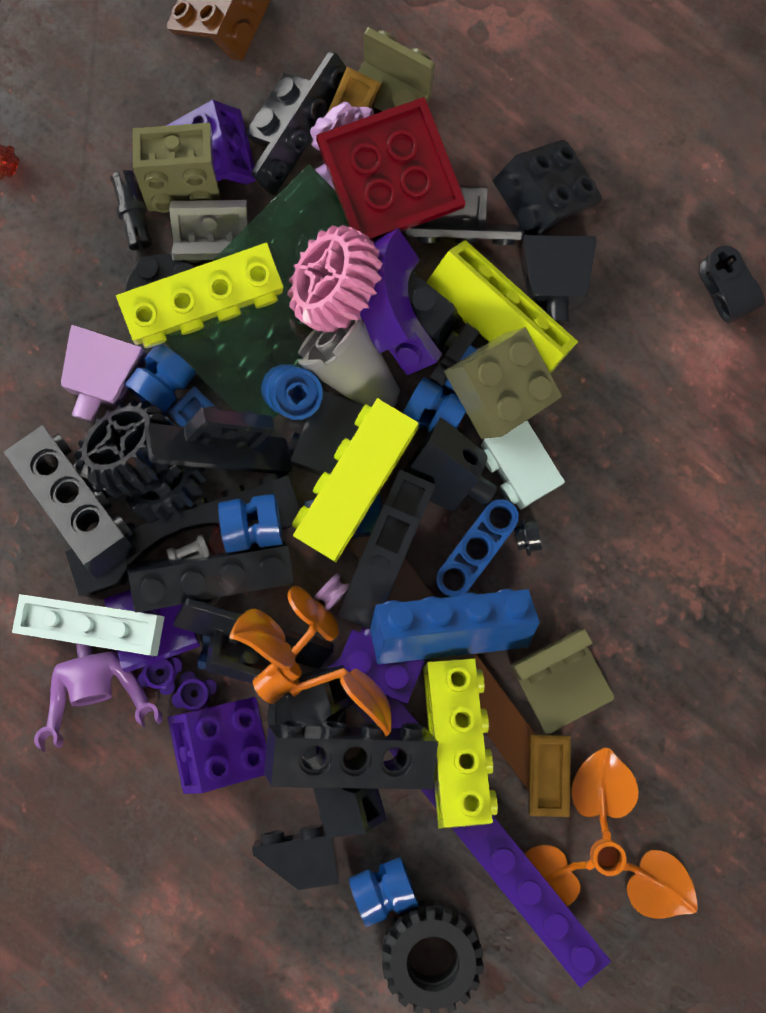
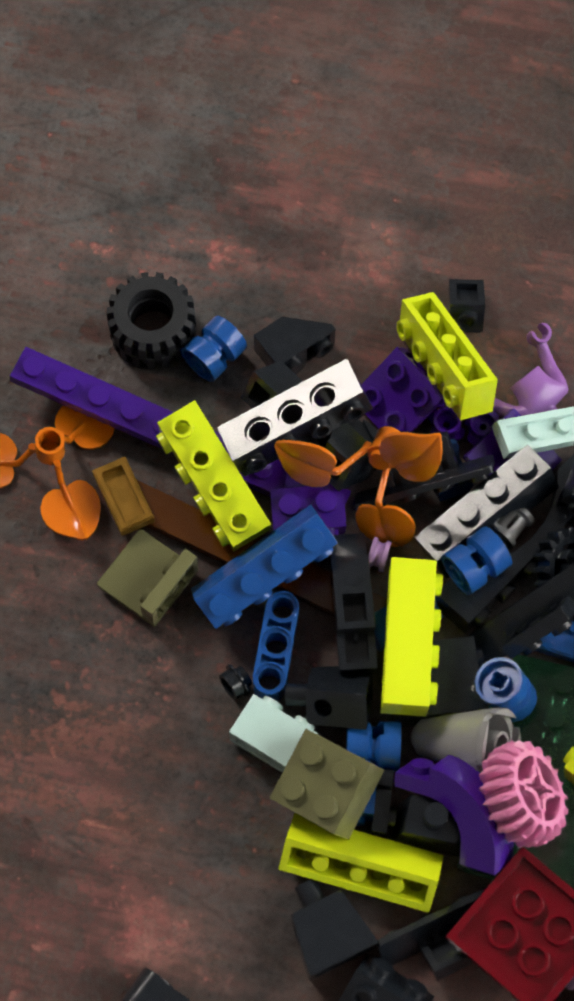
camera: 155 degrees right, 15 degrees down
none -> neon yellow brick [397,292,498,420]
none -> black bracket [448,279,485,333]

